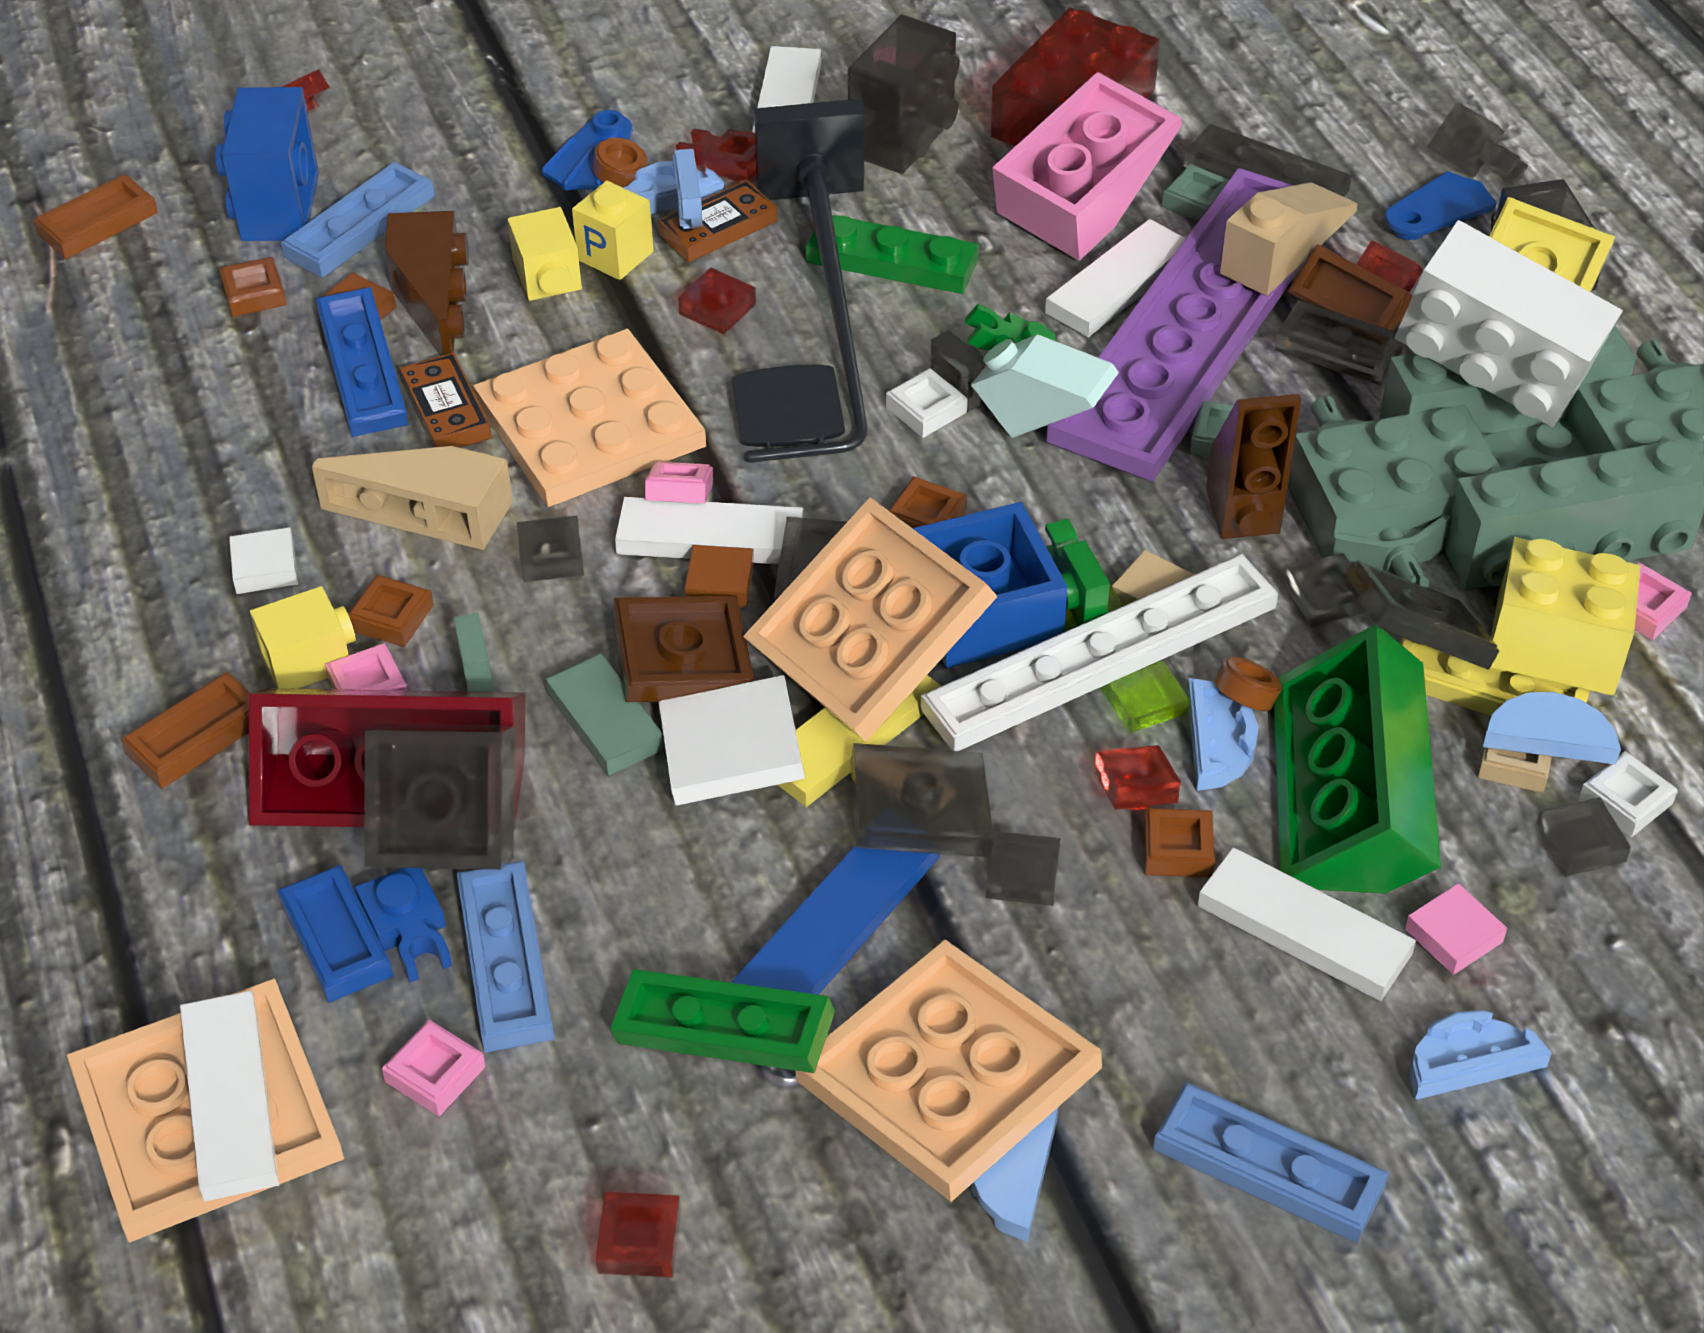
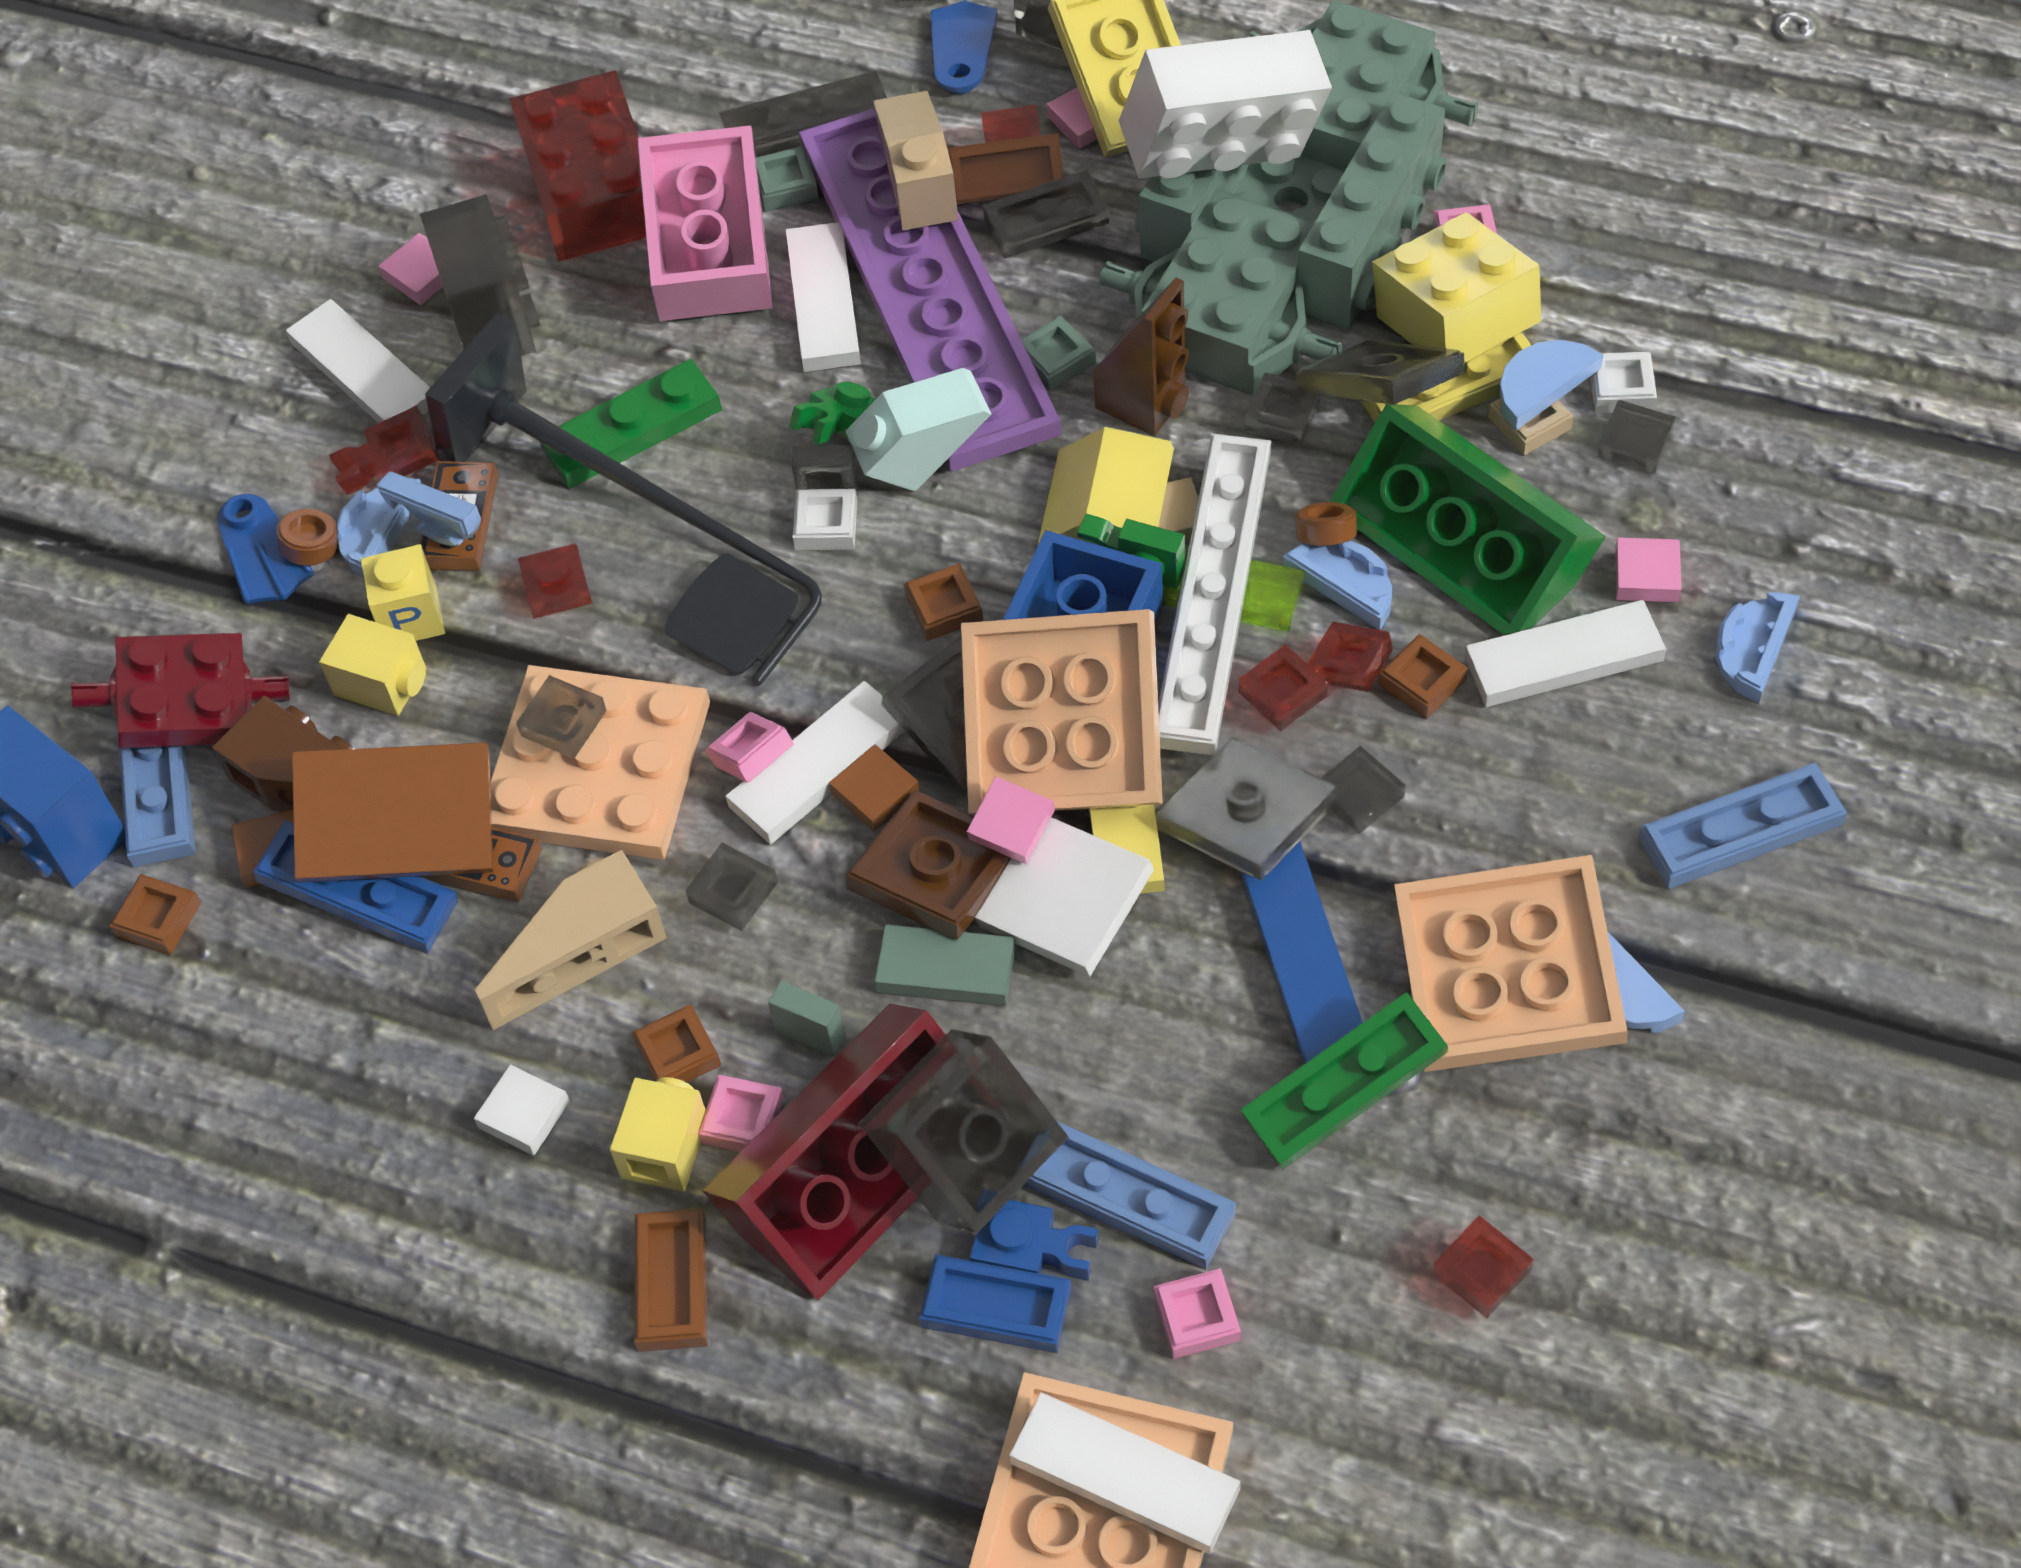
camera: 45 degrees left, 10 degrees up
none -> dark red plate [71,633,290,748]
none -> dark orange tile [292,742,494,883]
none -> clear smoke plate [516,675,607,759]
none -> bright pink tile [967,776,1055,864]
none -> light yellow slope [1038,427,1174,544]
none -> clear red plate [1238,644,1328,732]

